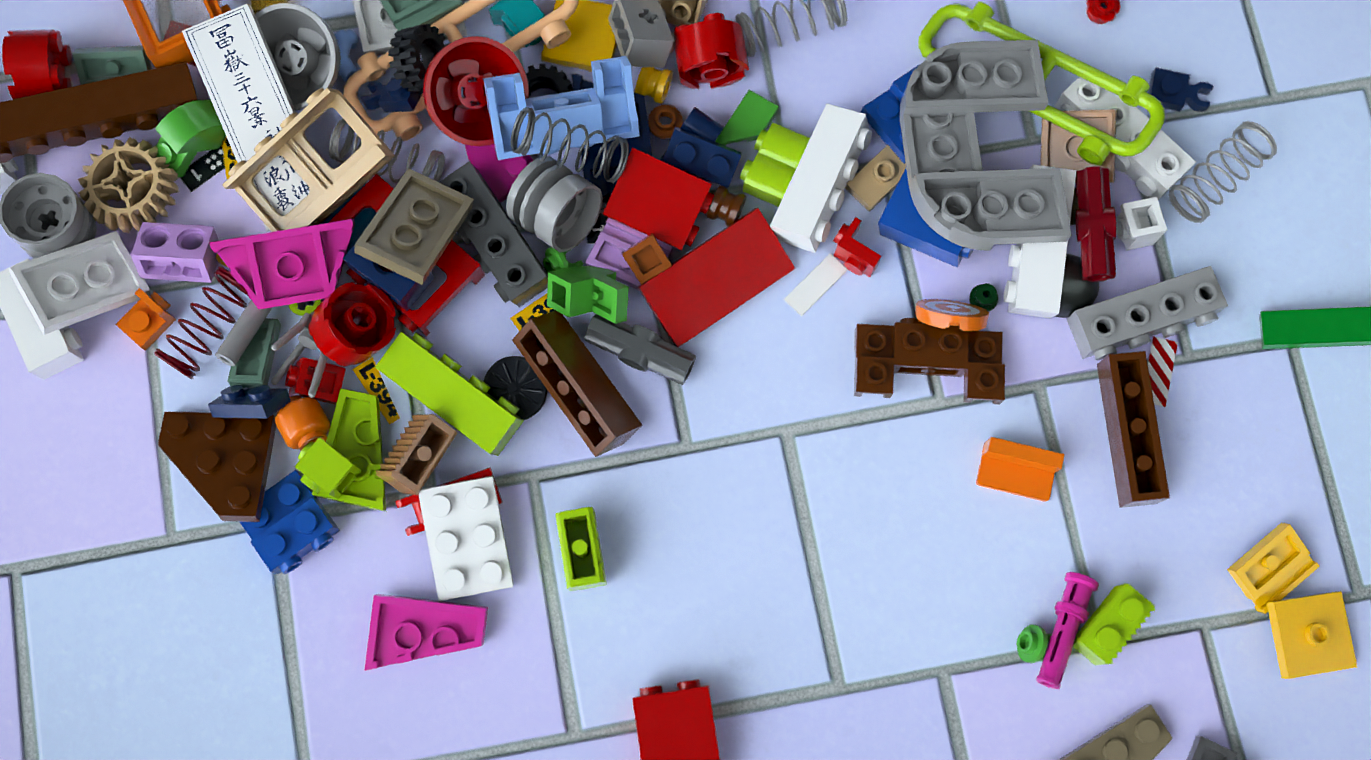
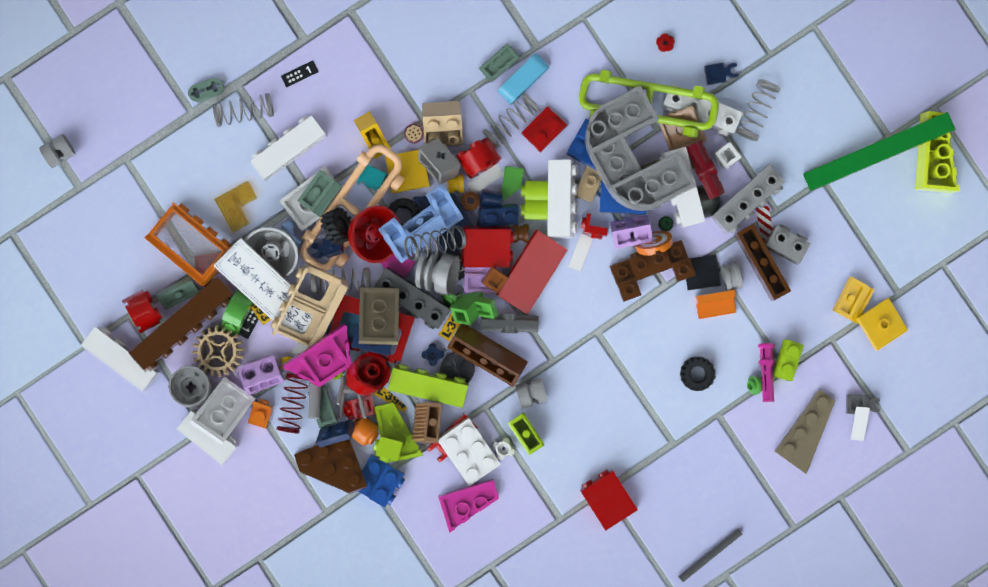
camera: 25 degrees left, 10 degrees up
none -> dark blue plate [421,343,444,366]
none -> white sticker [467,164,504,194]
none -> white plate [492,438,514,460]
none -> light grey wheel [515,378,548,409]
none -> red plate [521,106,567,153]
none -> lavender brick [610,215,653,249]
none -> black tyre [680,357,716,391]
none -> black piece [686,255,721,291]
none -> light grey wheel [721,262,742,291]
none -> light grey brick [765,224,811,265]

